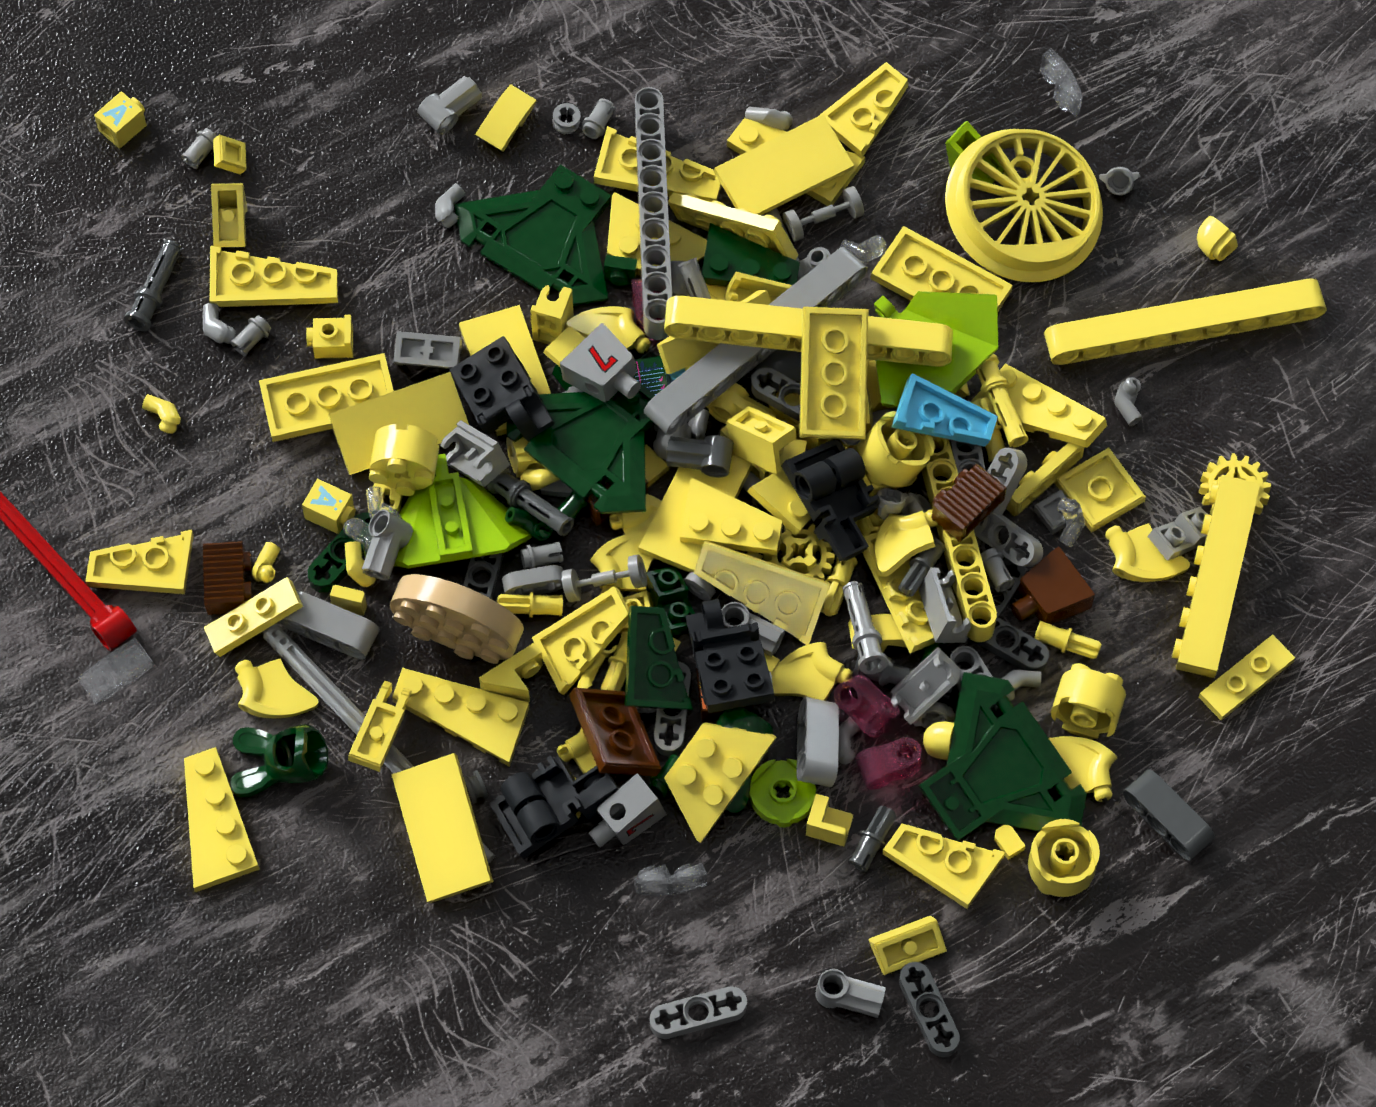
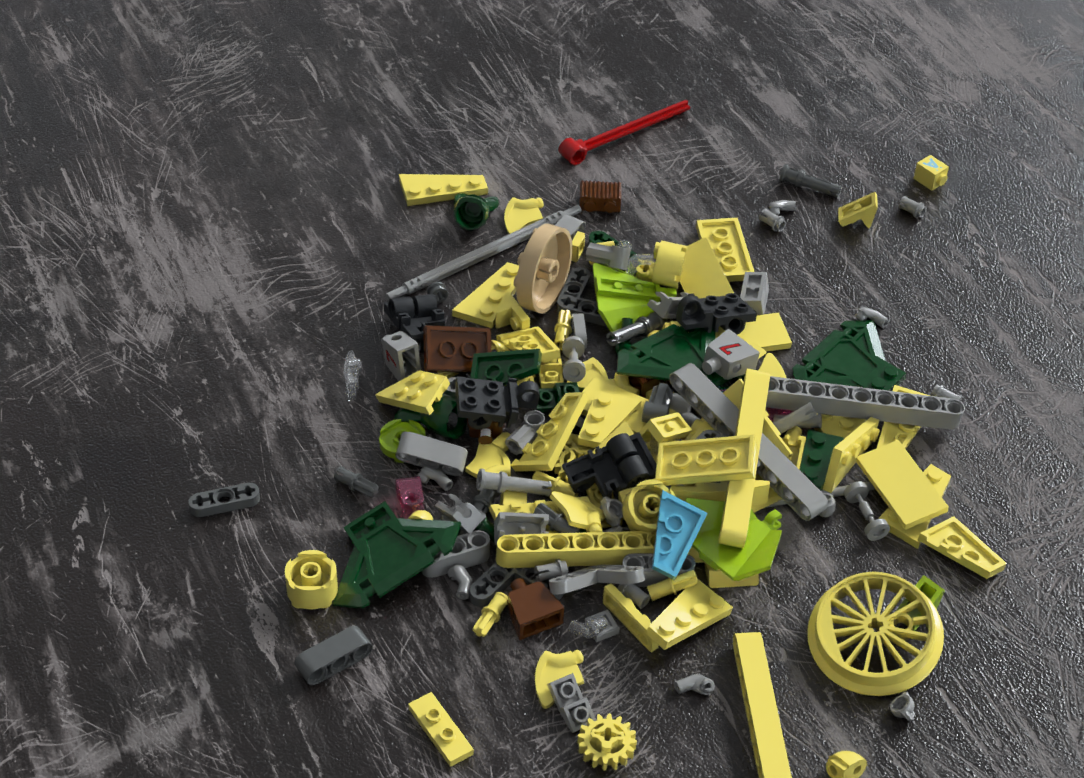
camera: 95 degrees right, 20 degrees down
clear slope [77,638,155,705] -> none
light yellow wing [85,530,194,594] -> none
light yellow arm [142,394,181,434] -> none
light yellow plate [204,577,303,657] -> none
light yellow wing [210,246,338,307] -> none
light yellow tile [213,134,246,175] -> none
light yellow arm [252,542,281,583] -> none
light yellow brick [302,479,356,534] -> none
light yellow brick [306,315,353,359] -> none
light yellow hinge [348,681,412,772] -> none
light yellow tile [391,753,493,903] -> none
light grey piece [417,76,482,135] -> none
light yellow slope [475,84,537,152] -> none
light grey pin [520,542,563,569] -> none
light yellow hinge [530,285,574,345] -> none
light grey bush [552,103,581,134] -> none
light grey beam [650,986,747,1039] -> none
light grey arm [745,107,793,131] -> none
light yellow panel [806,794,853,847] -> none
light grey piece [815,969,886,1018] -> none
clear pink piece [834,675,900,738] -> none
clear arm [840,235,887,263] -> none
light yellow slope [869,916,947,975] -> none
light yellow plate [871,226,1013,311] -> none
light yellow wing [883,823,1005,909] -> none
reddish brown brick [931,464,1007,542] -> none
light yellow pin [976,354,1029,448] -> none
light yellow piece [994,825,1026,860] -> none
clear slope [1040,48,1082,117] -> none
light yellow arm [1049,736,1117,802] -> none
light yellow brick [1051,663,1126,739] -> none
light yellow tile [1055,448,1146,533] -> none
light yellow brick [1172,475,1260,678] -> none

